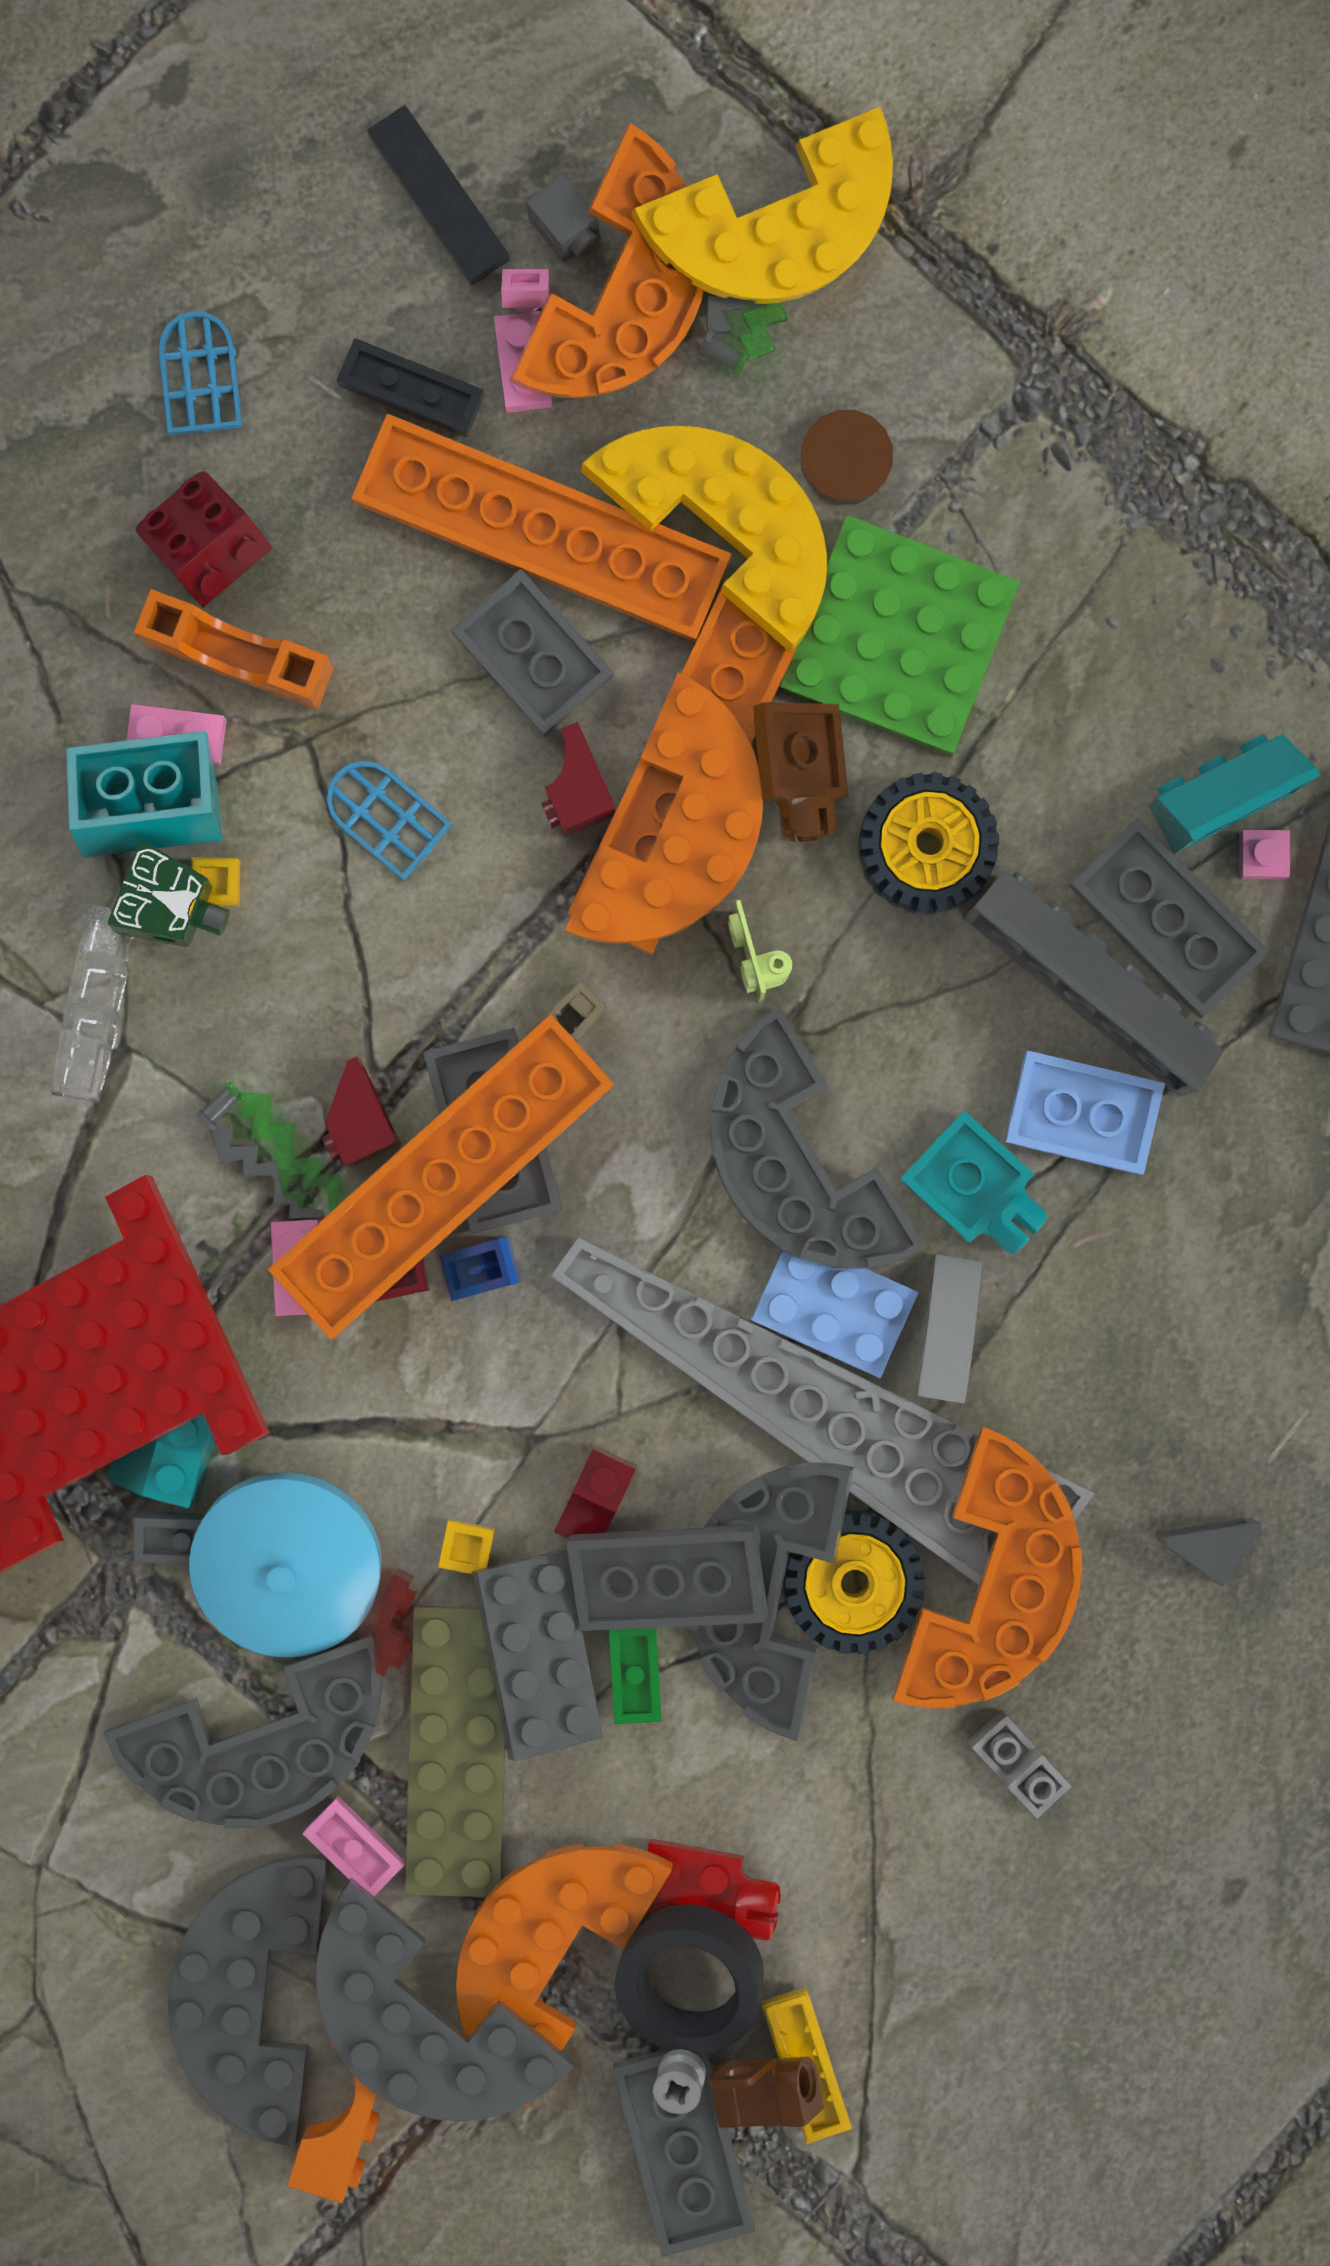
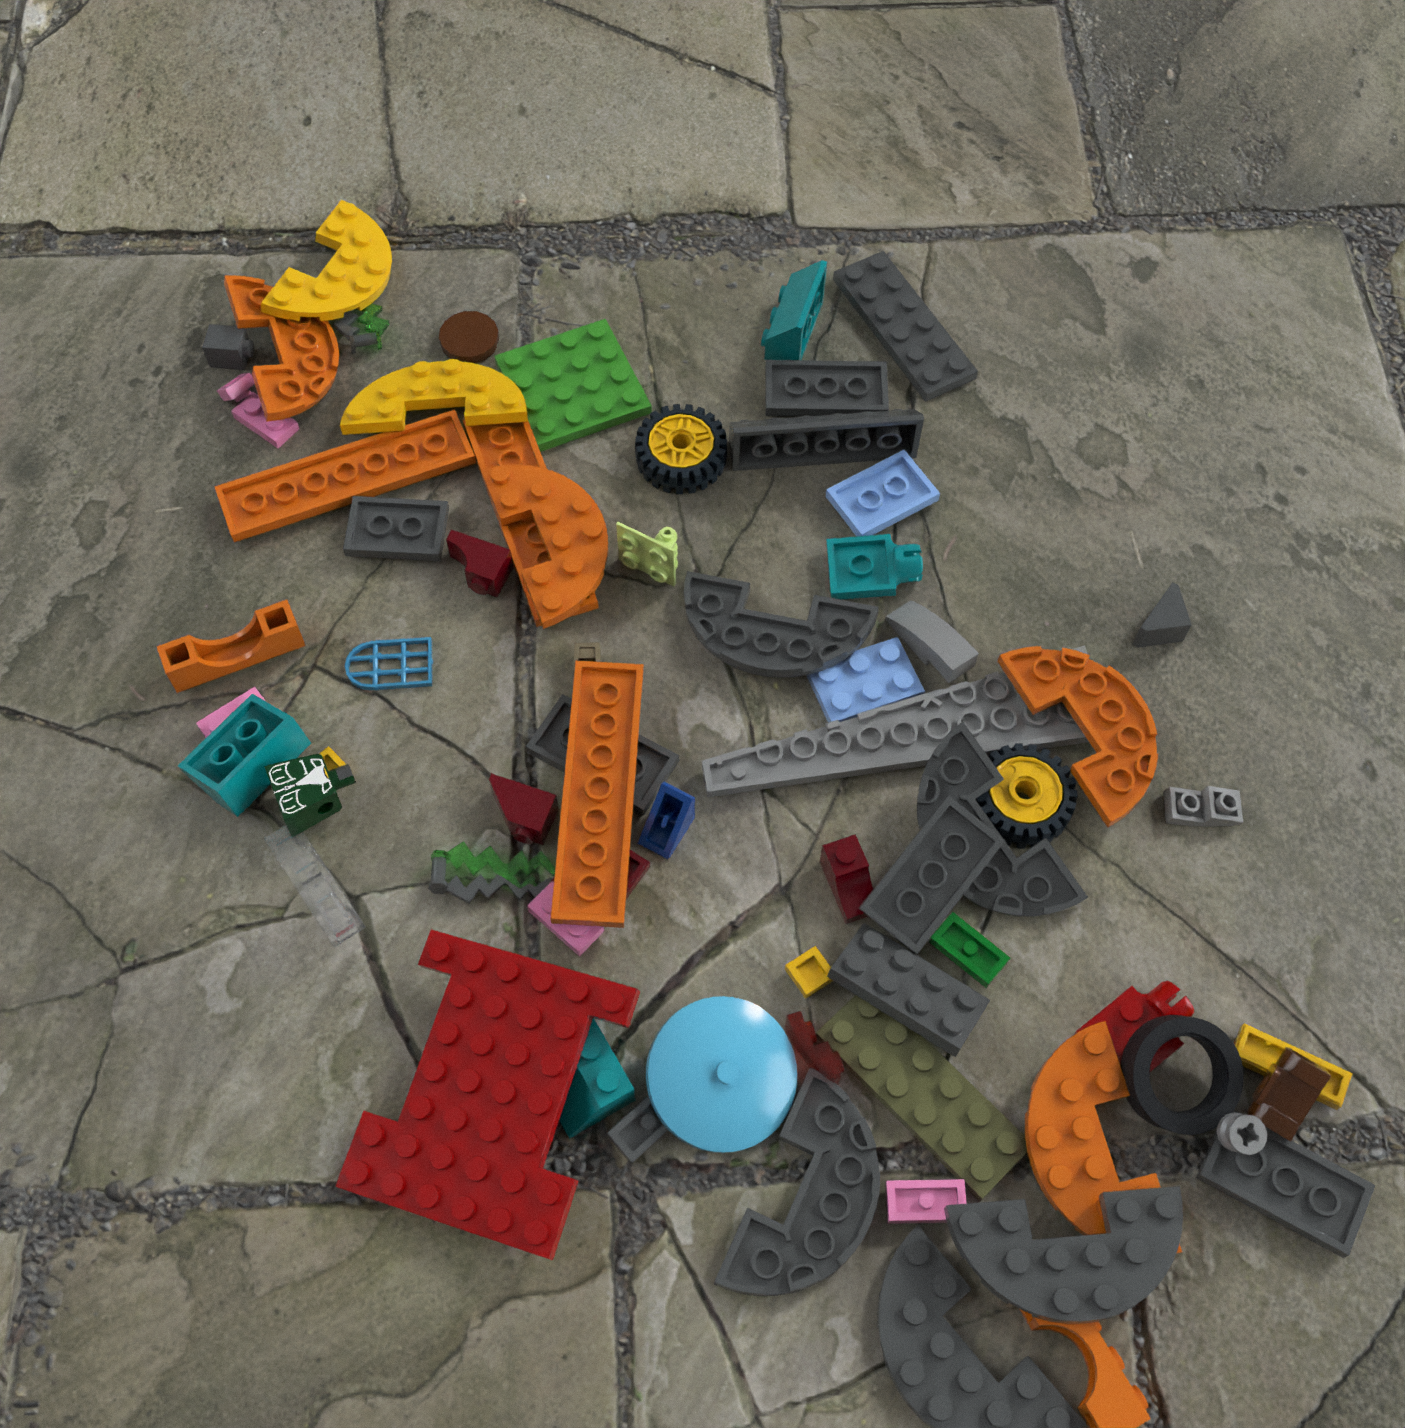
camera: 45 degrees left, 25 degrees down
dark red bracket [136,471,273,608] -> none
dark azure window [158,311,243,436] -> none
black plate [337,338,485,438] -> none
black tile [367,105,510,286] -> none
reddish brown plate [753,702,849,842] -> none
bright pink plate [1239,830,1290,879] -> none

